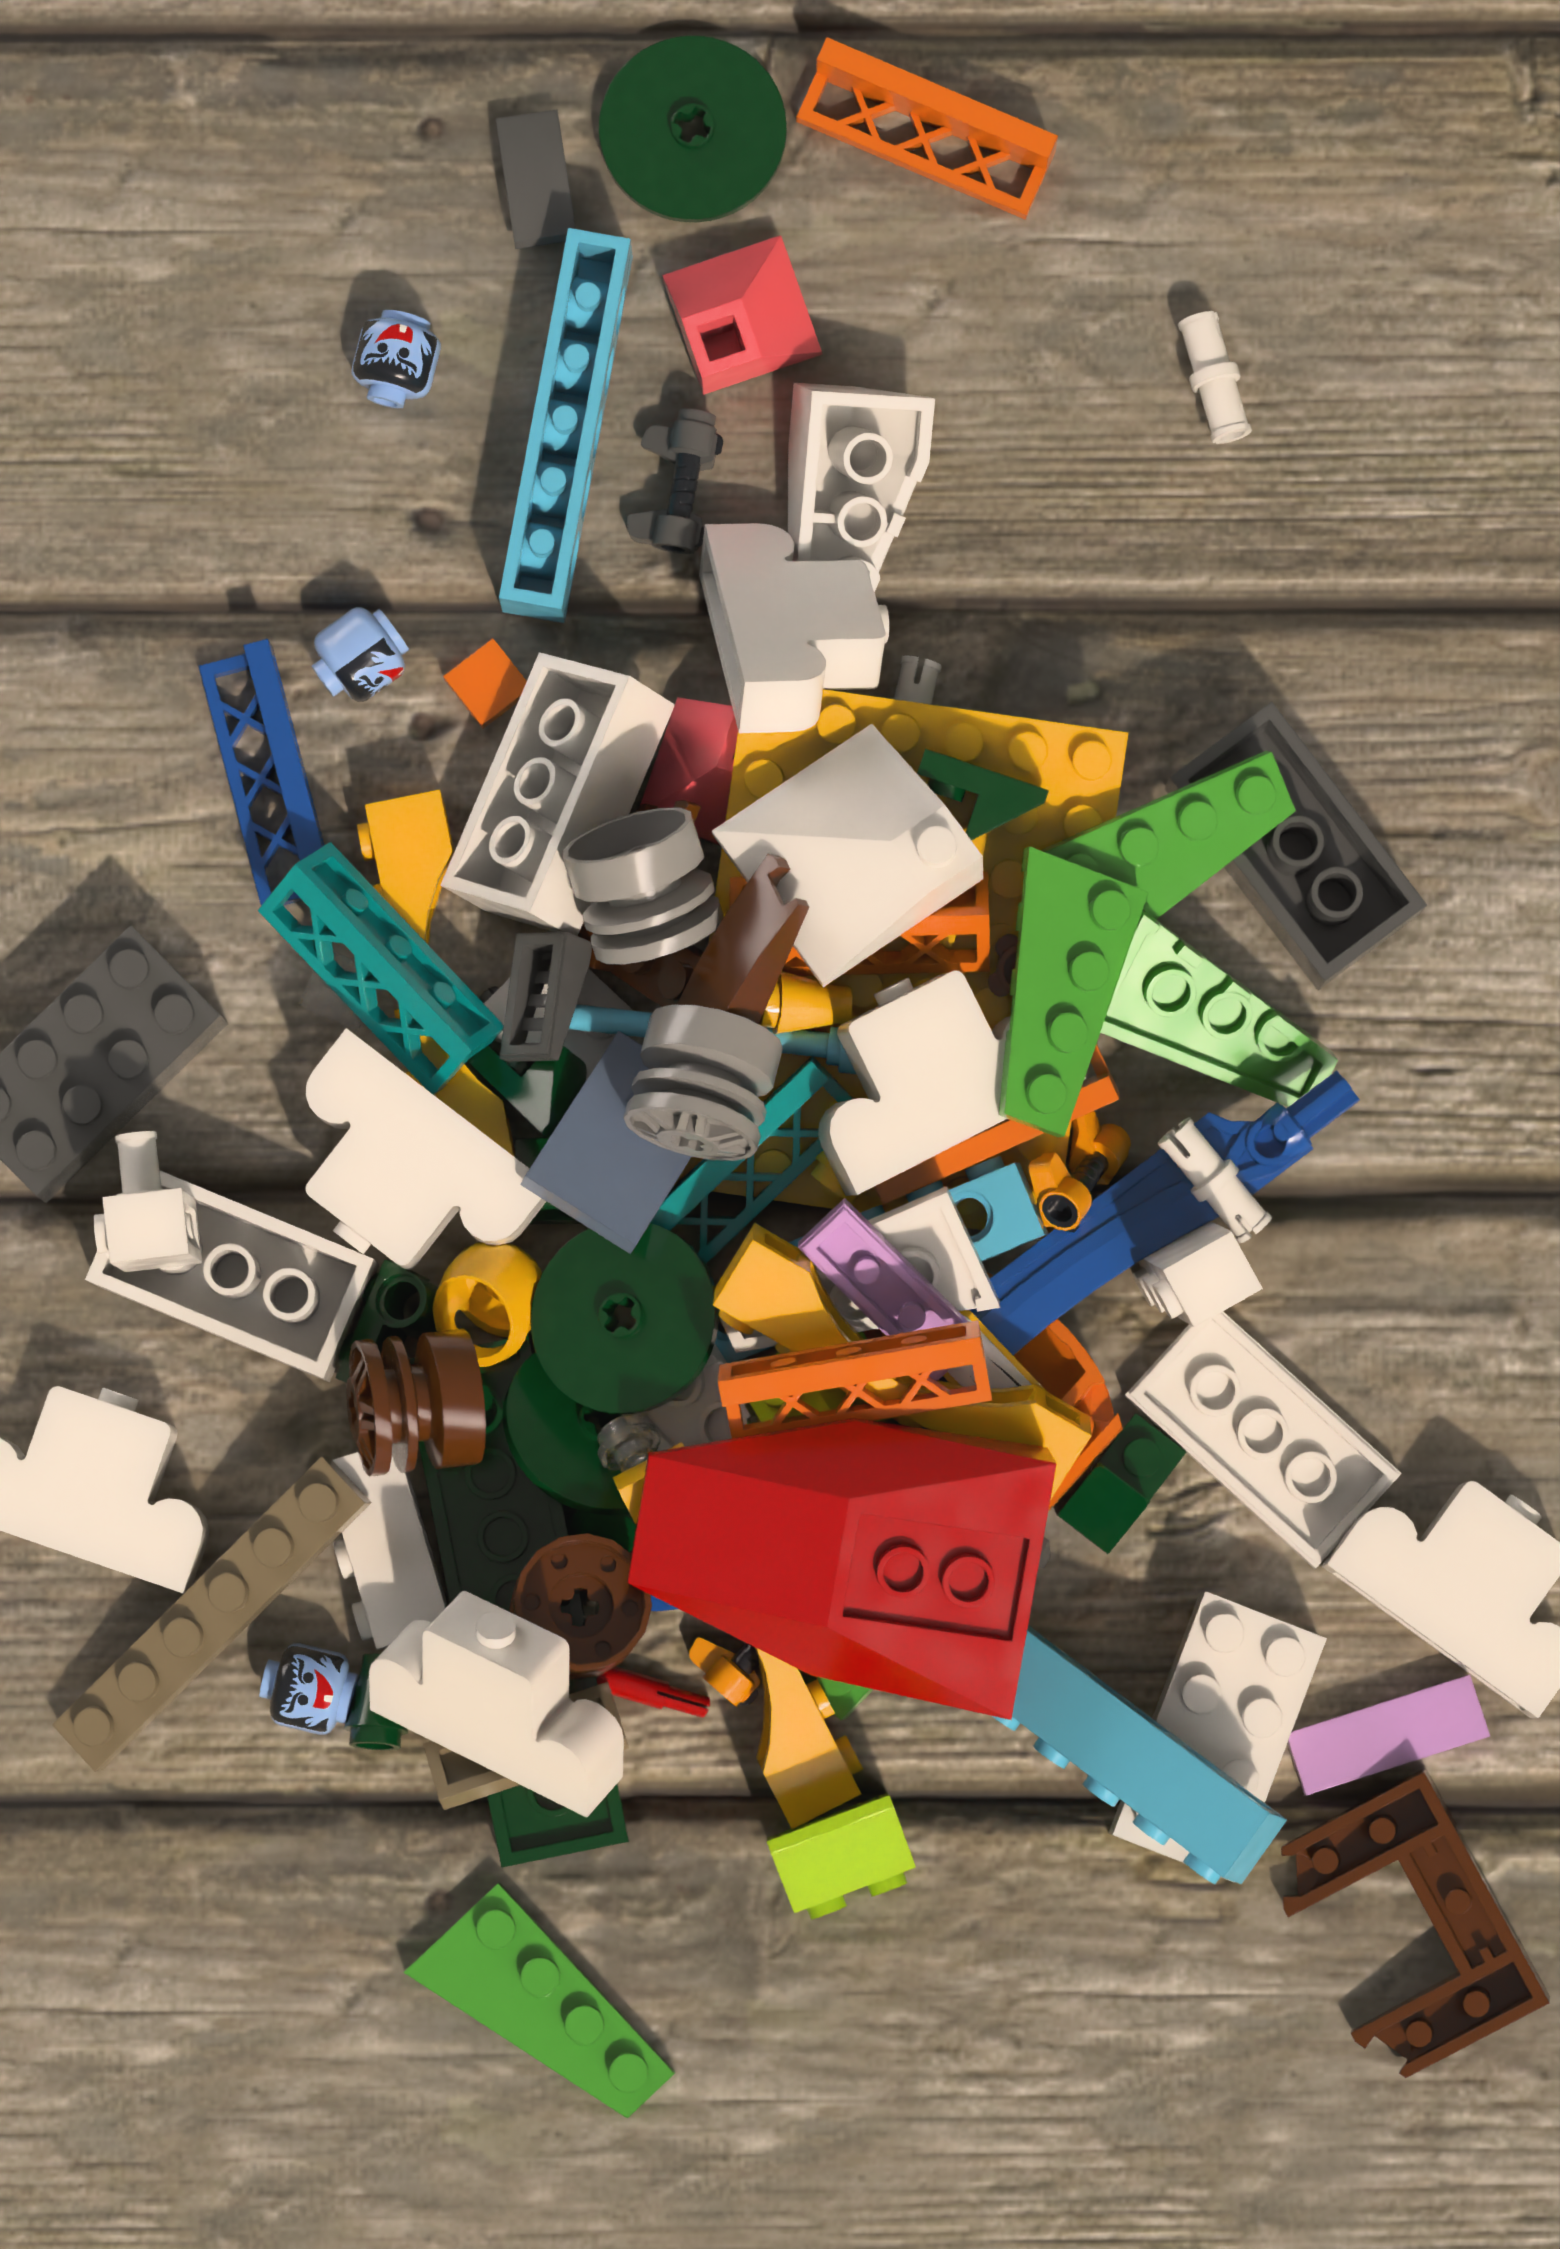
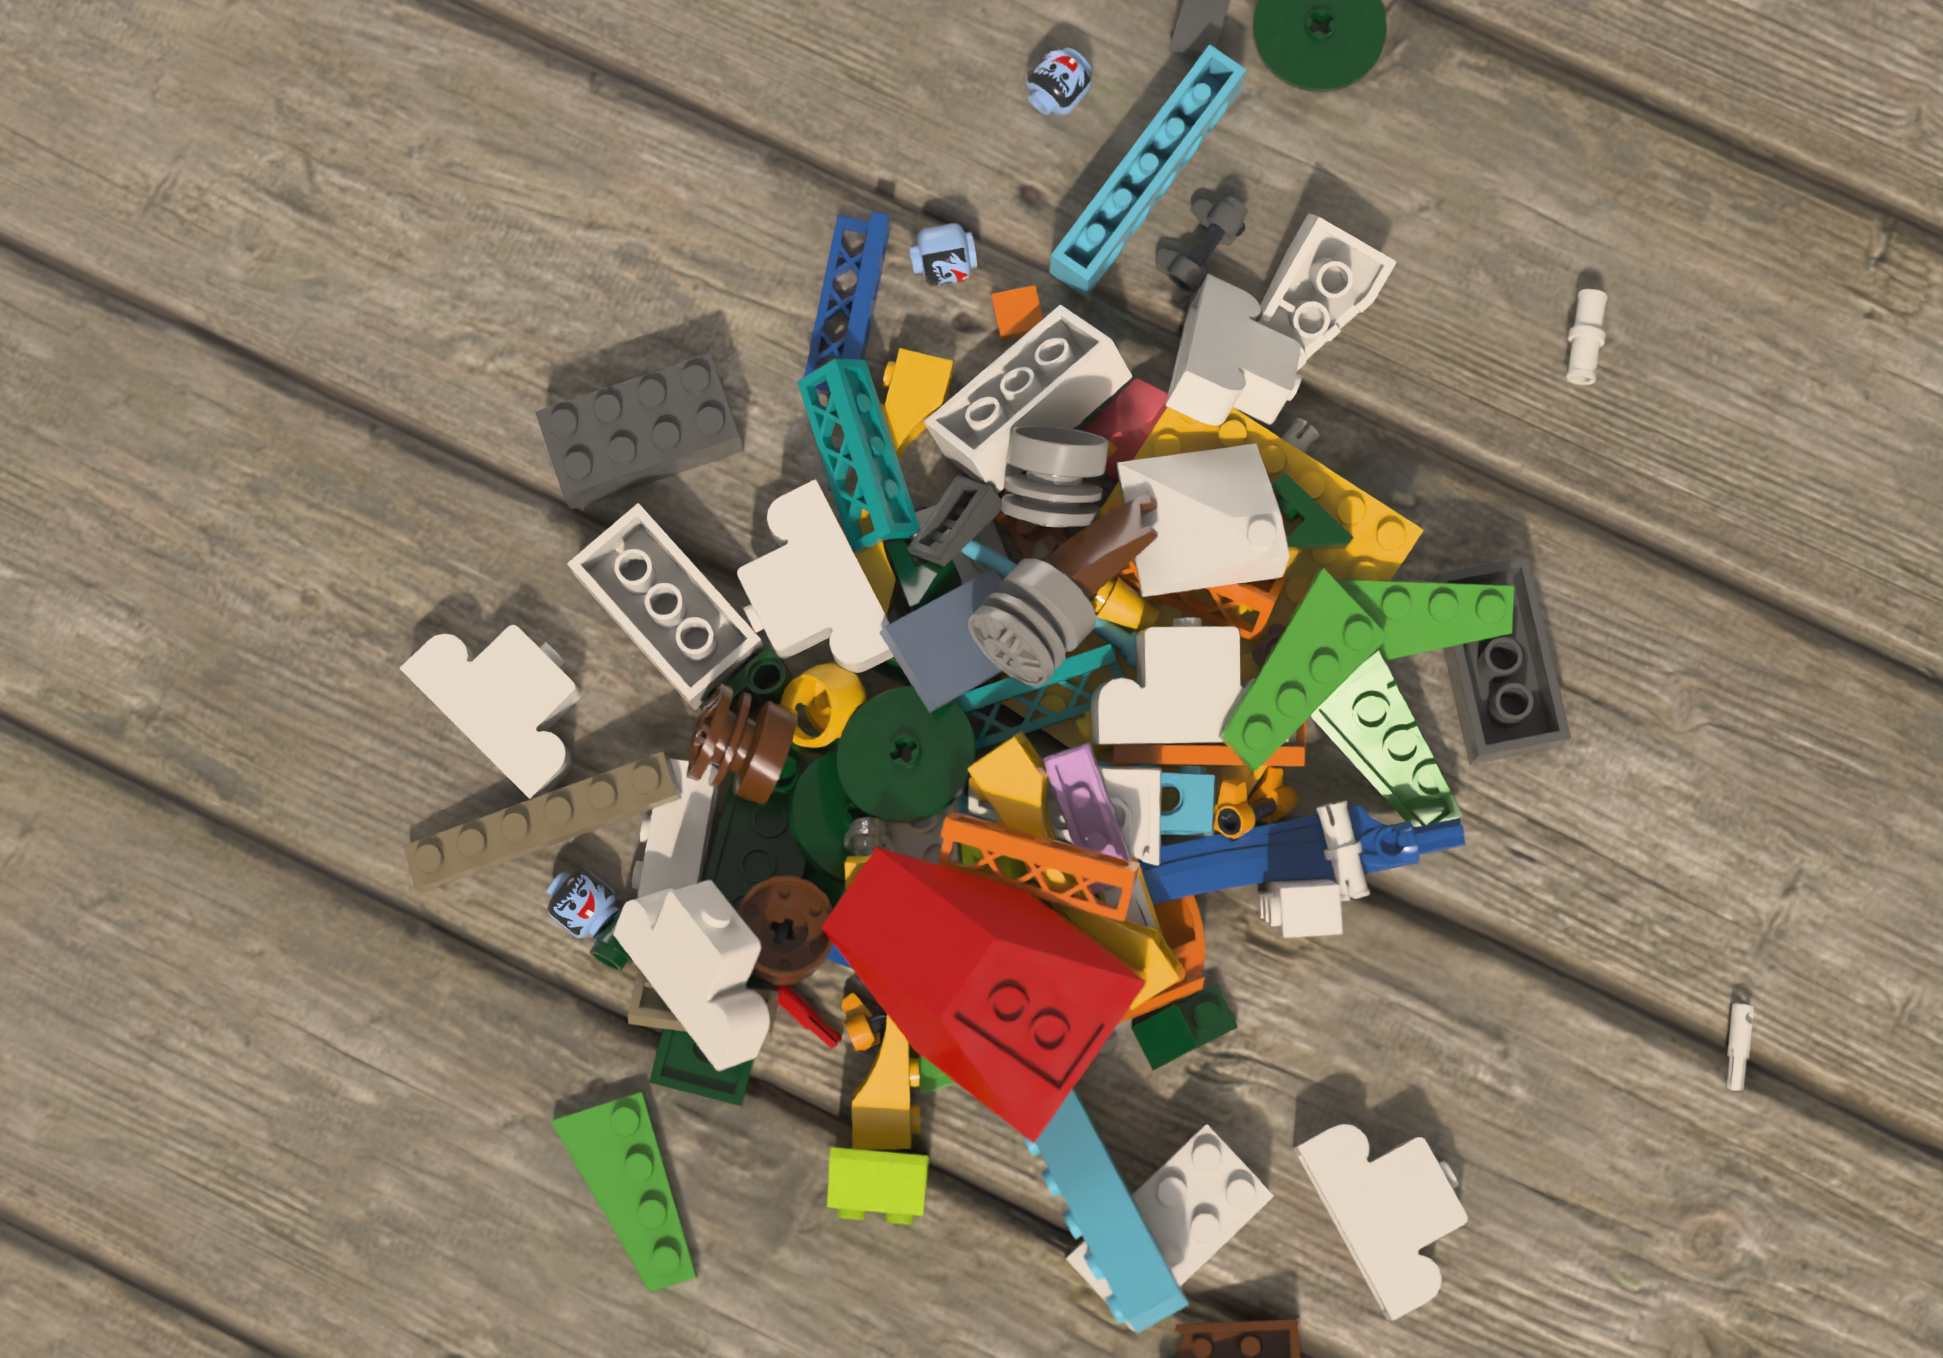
camera: 25 degrees right, 5 degrees down
white brick [94,1131,202,1272] -> none
coral slope [662,235,822,395] -> none
orange fence [796,37,1058,220] -> none
white tile [1124,1311,1402,1569] -> none
lavender tile [1288,1675,1490,1796] -> none

